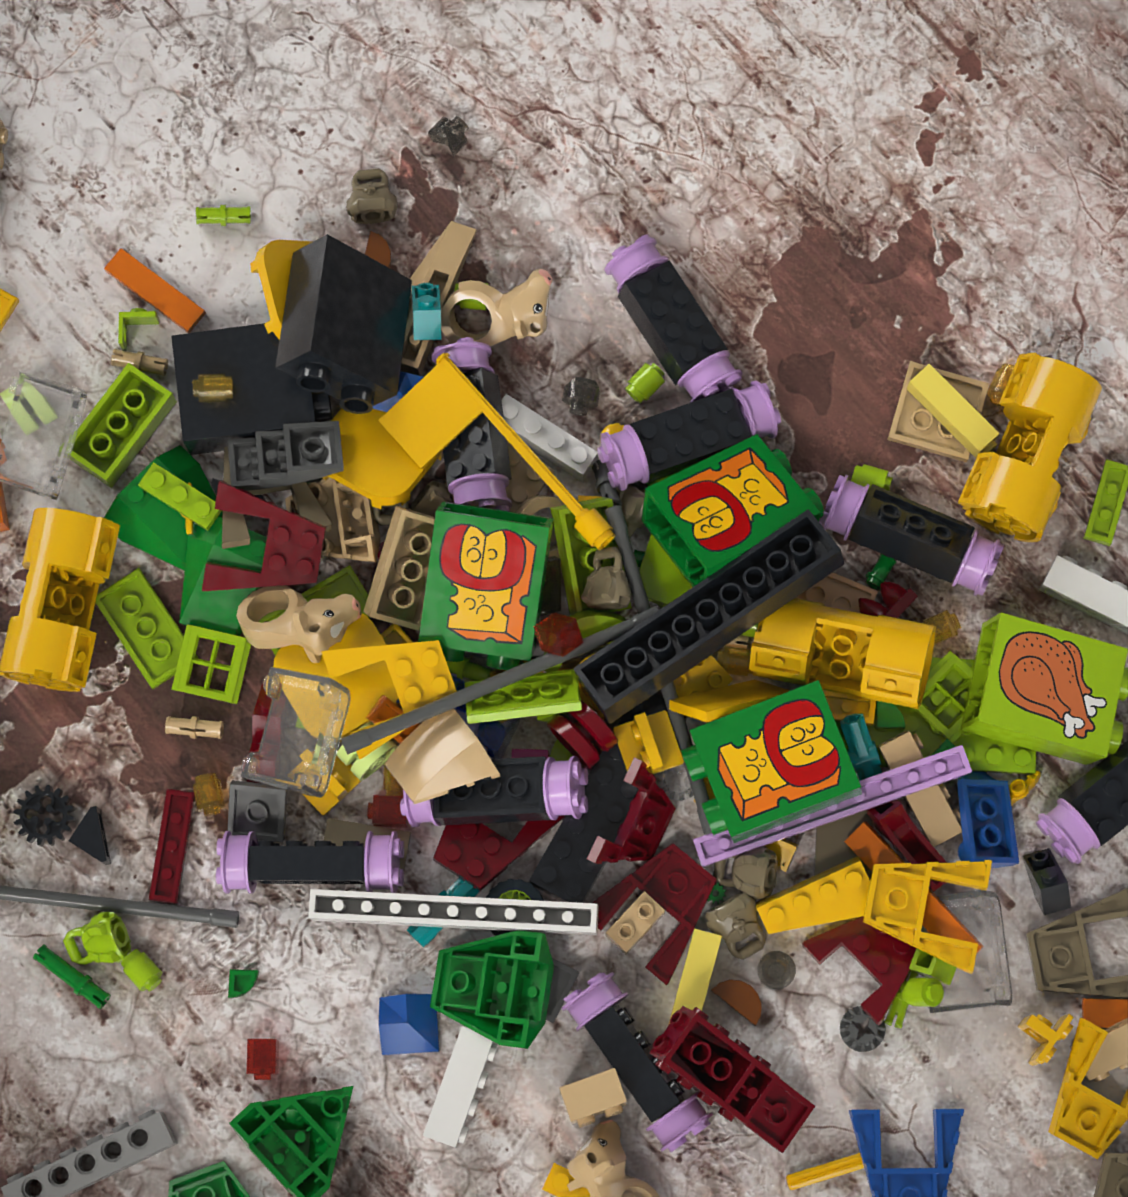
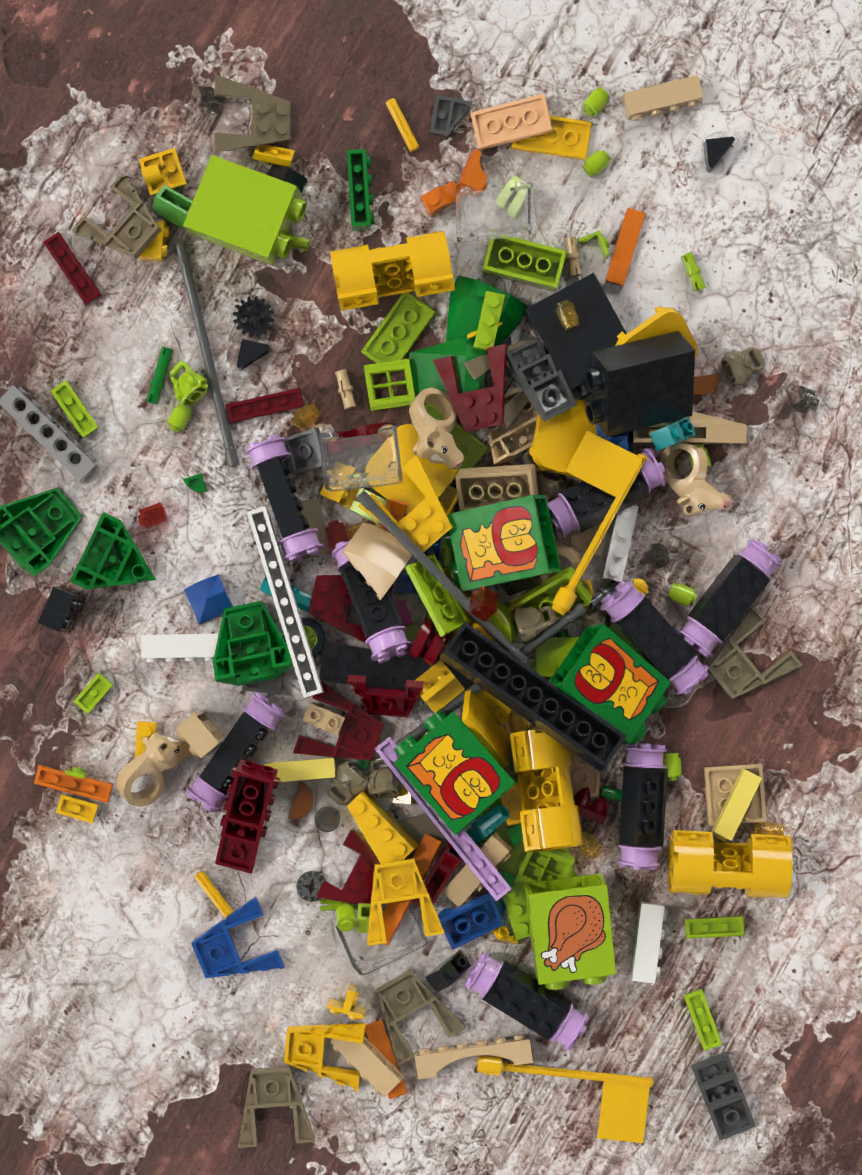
camera: 70 degrees right, 10 degrees up
none -> lime plate [51,380,99,438]
none -> lime brick [582,149,611,178]
none -> black slope [703,136,735,173]
none -> dark tan wing [708,606,803,699]

